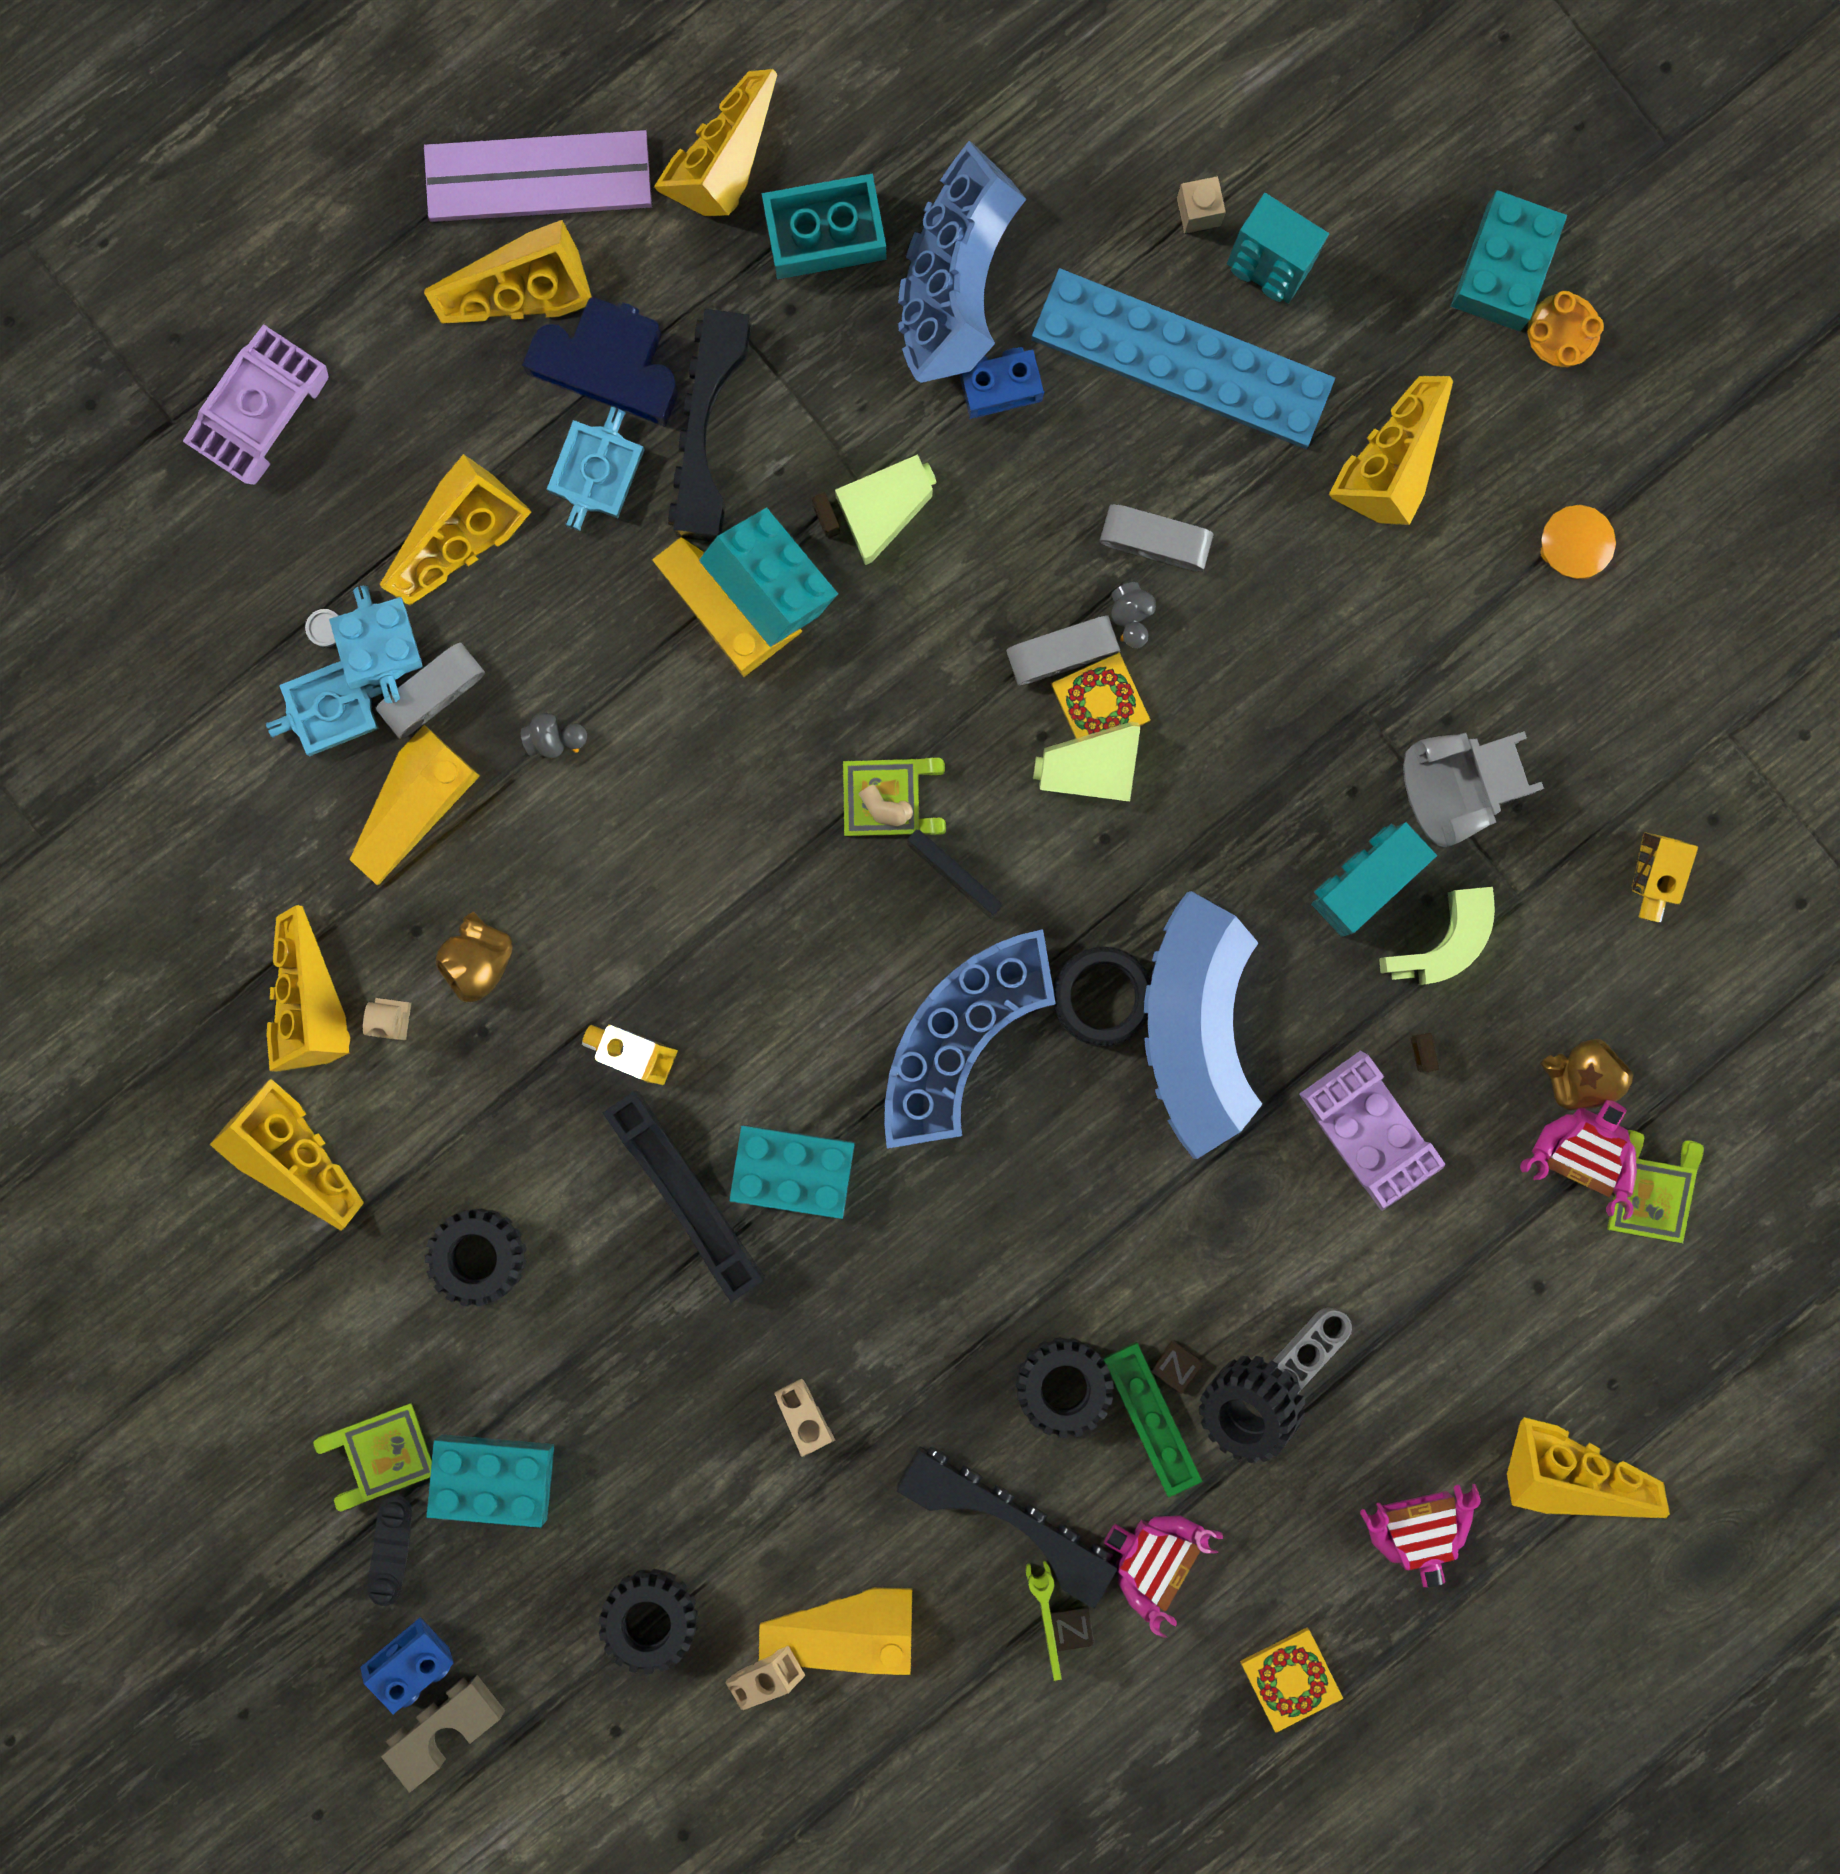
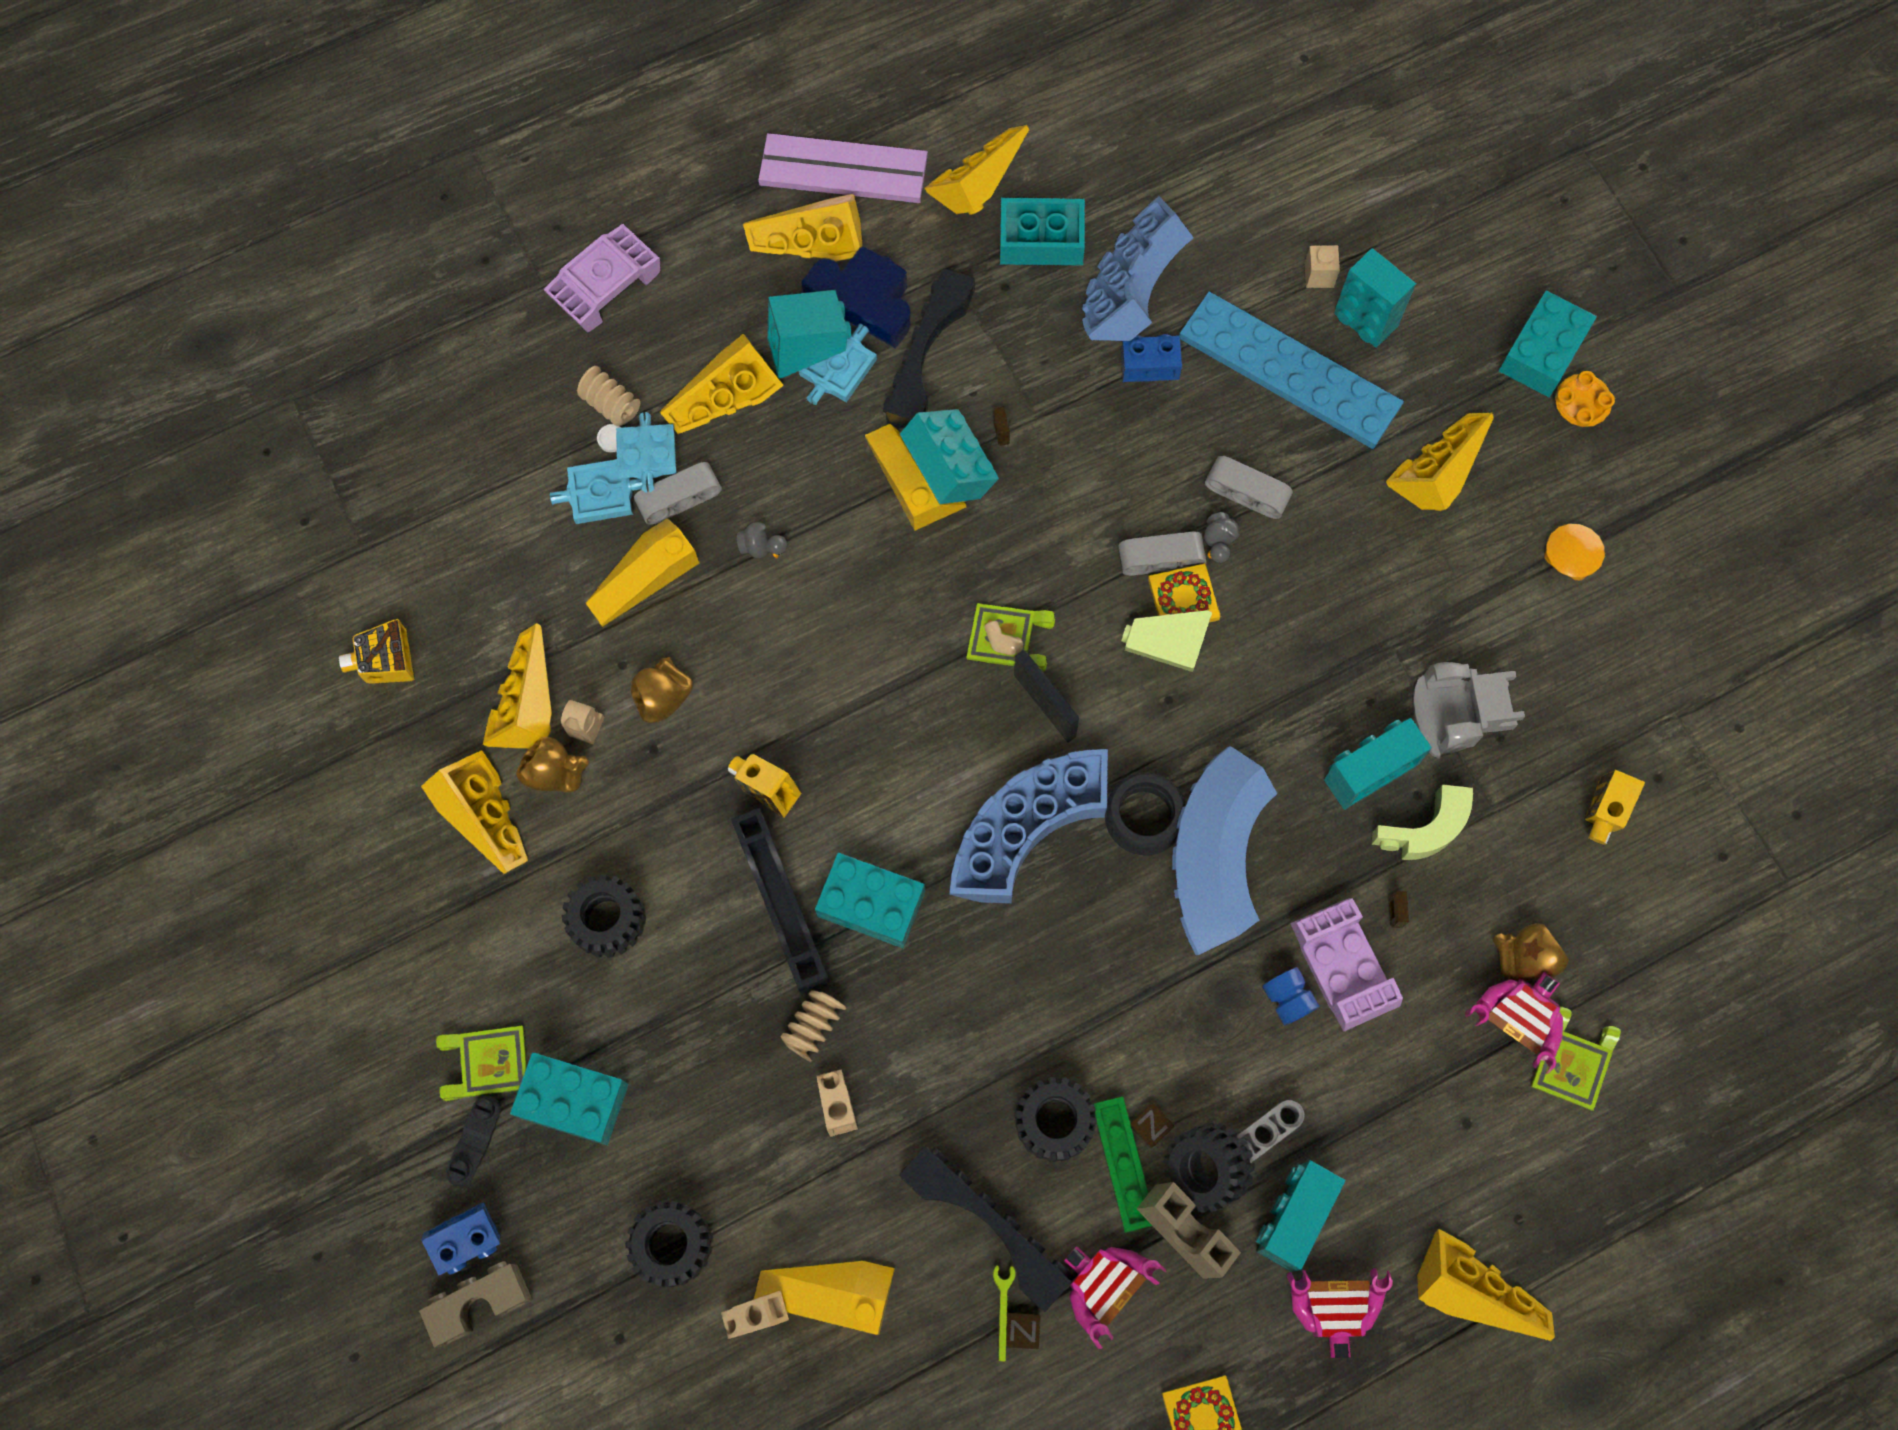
camera: 20 degrees right, 15 degrees down
yellowish green slope [835,455,936,565] -> none
none -> torso [339,619,414,684]
none -> pearl gold piece [516,737,589,793]
none -> tan piece [577,366,640,426]
none -> teal slope [767,290,851,378]
none -> tan piece [781,990,846,1062]
none -> dark tan arch [1137,1182,1241,1279]
none -> teal brick [1255,1160,1346,1272]
none -> blue wheel [1262,967,1320,1026]

